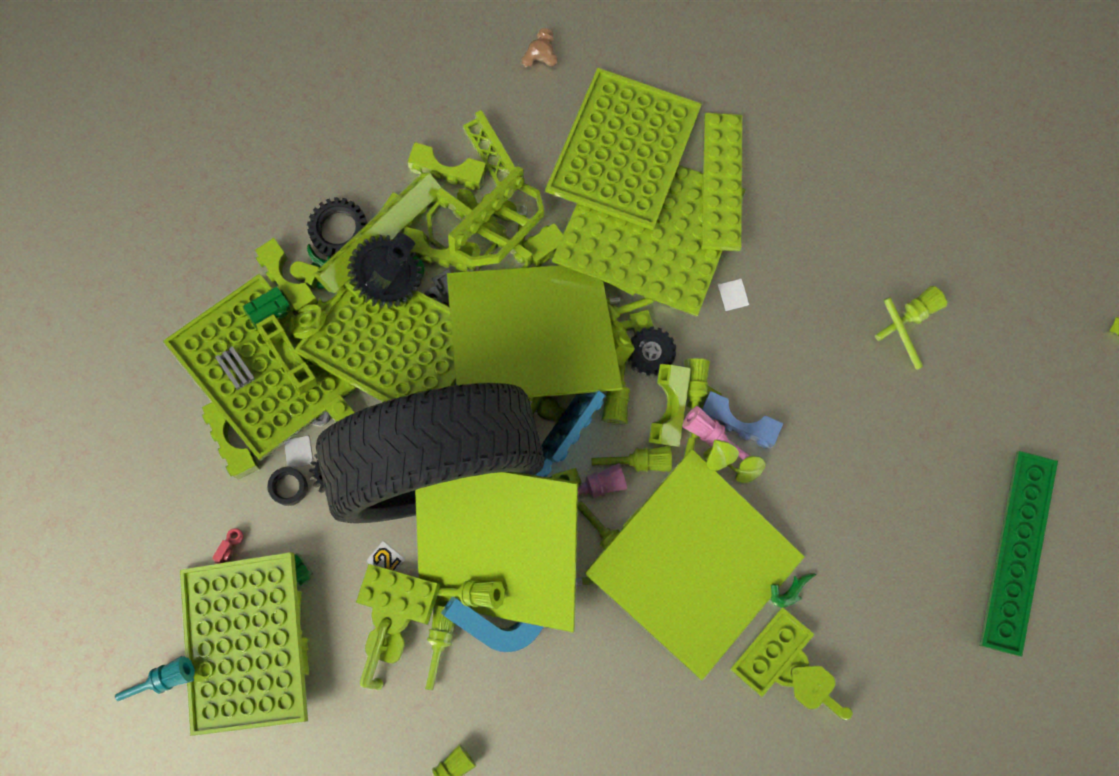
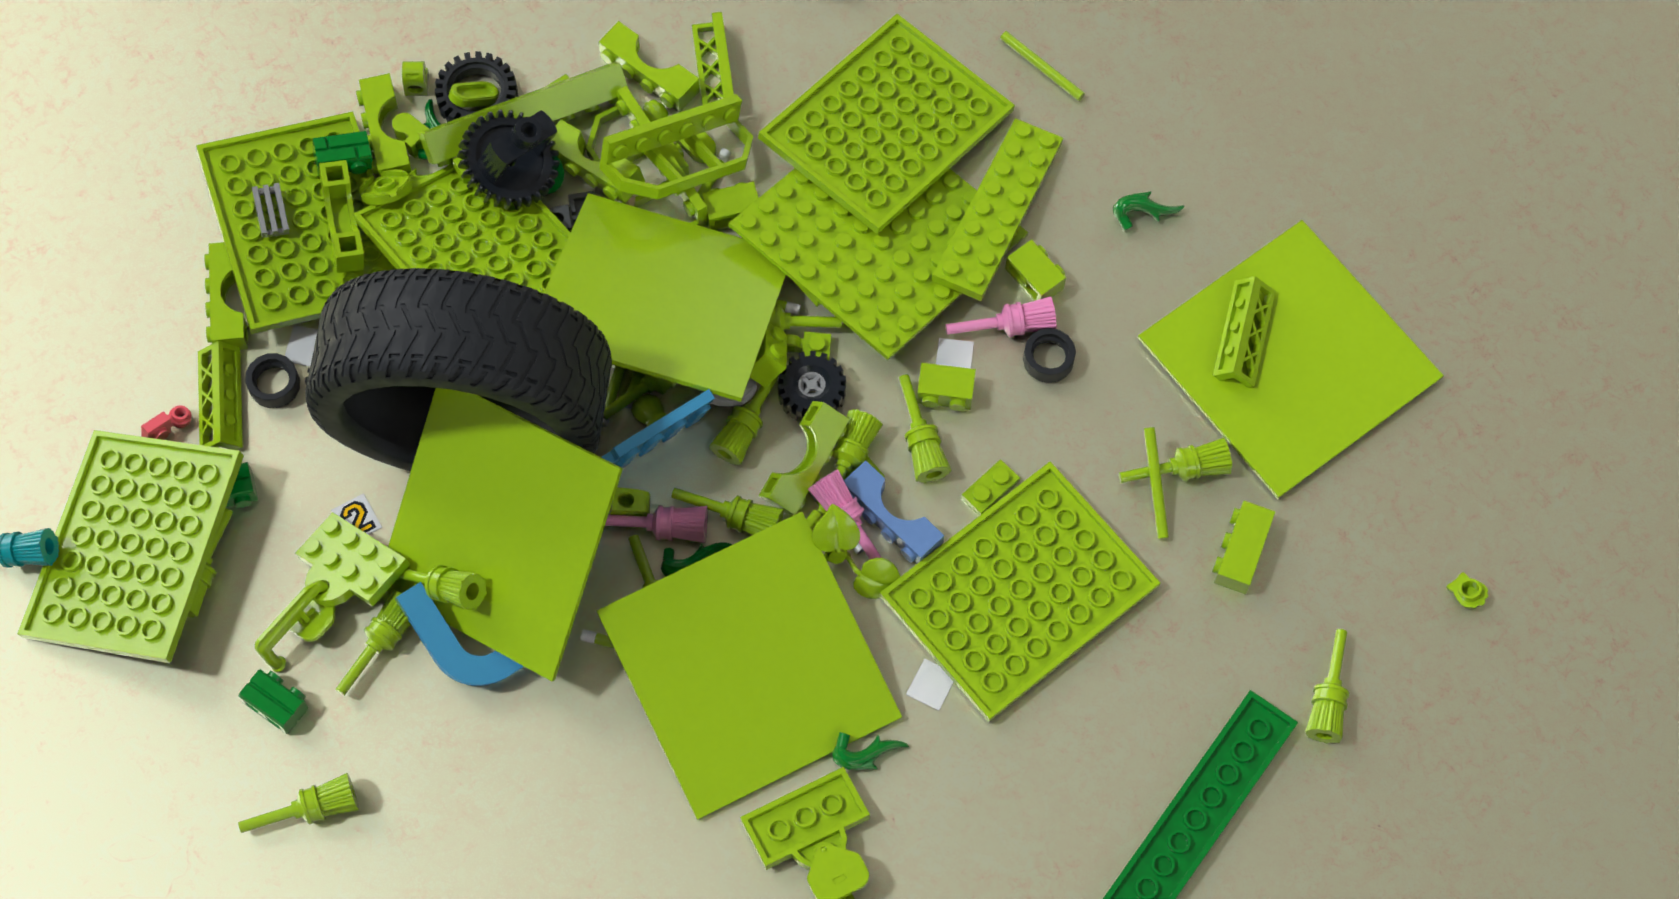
camera: 20 degrees right, 10 degrees down
none -> lime fence [198,341,243,450]
none -> green brick [238,669,308,735]
none -> lime leg [402,61,429,96]
none -> lime tile [448,81,499,108]
none -> green piece [661,542,732,577]
none -> lime plate [880,461,1160,722]
none -> lime piece [899,374,952,483]
none -> white sticker [906,658,954,711]
none -> lime brick [917,363,976,411]
none -> bright pink piece [945,297,1057,337]
none -> lime plate [961,459,1020,516]
none -> lime bar [1000,31,1085,101]
none -> lime brick [1005,239,1066,301]
none -> black tyre [1023,328,1076,383]
none -> green piece [1113,191,1184,231]
none -> lime baseplate [1137,220,1444,499]
none -> lime brick [1212,501,1275,595]
none -> lime fence [1213,276,1276,388]
none -> lime piece [1305,629,1350,744]

